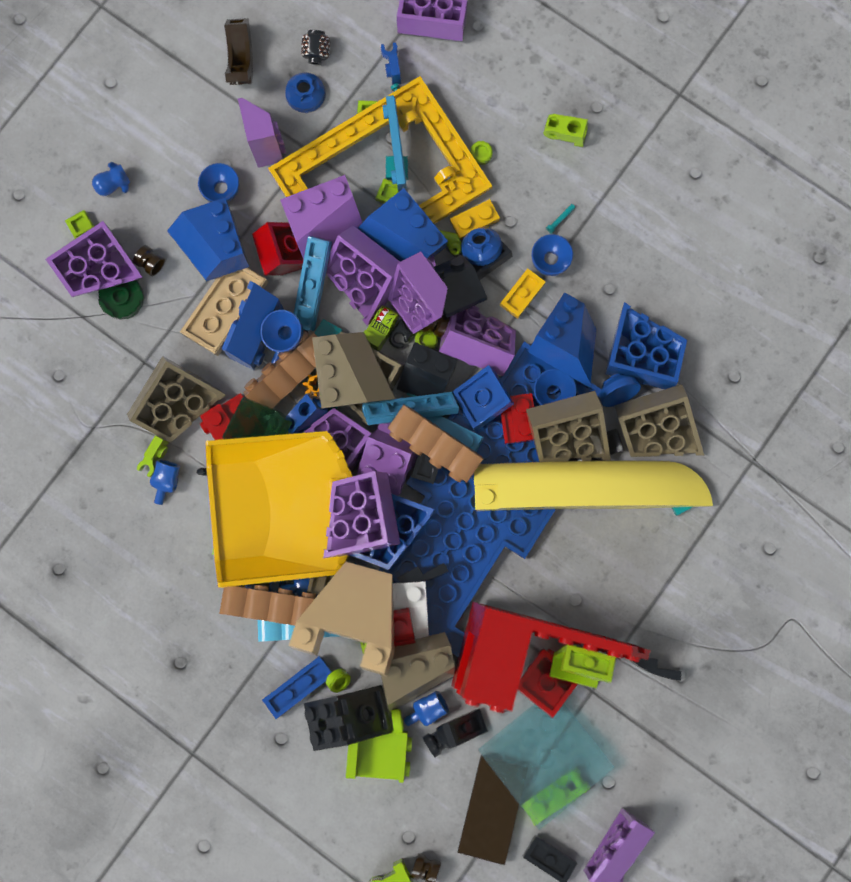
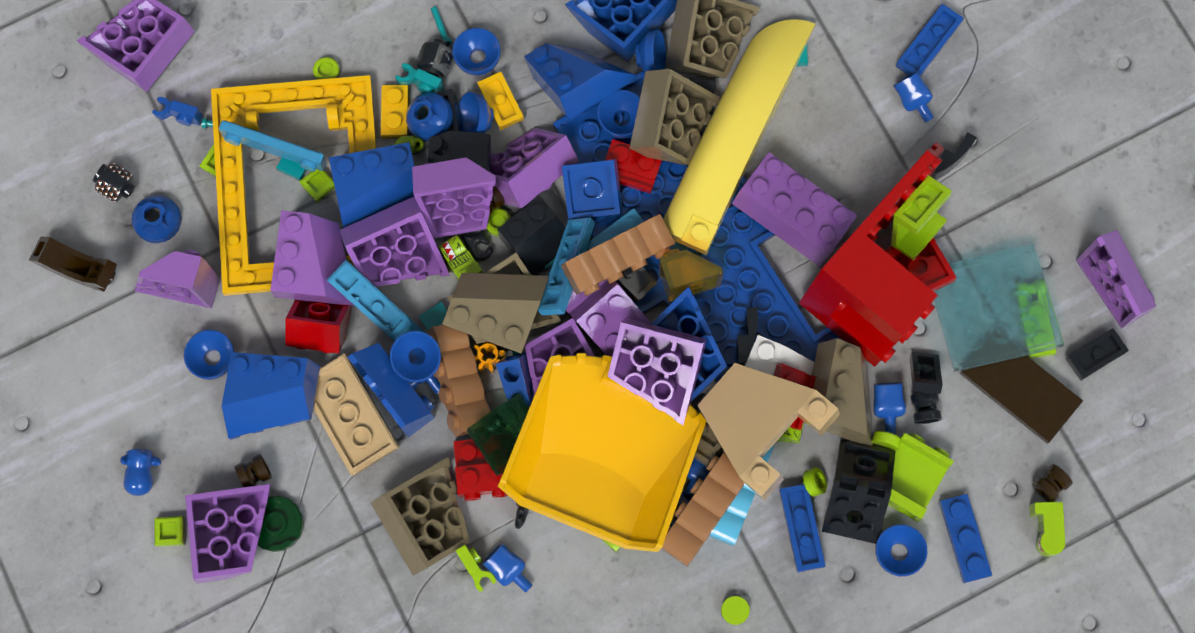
camera: 65 degrees left, 5 degrees down
none -> teal plate [395,63,444,93]
none -> black head [416,39,454,78]
none -> blue piece [458,92,494,133]
none -> clear yellow slope [659,249,723,302]
none -> lime tile [721,596,750,625]
none -> medium lavender brick [732,152,858,267]
none -> blue piece [875,525,928,577]
none -> blue piece [893,71,934,123]
none -> blue plate [895,3,964,76]
none -> blue plate [939,494,992,584]

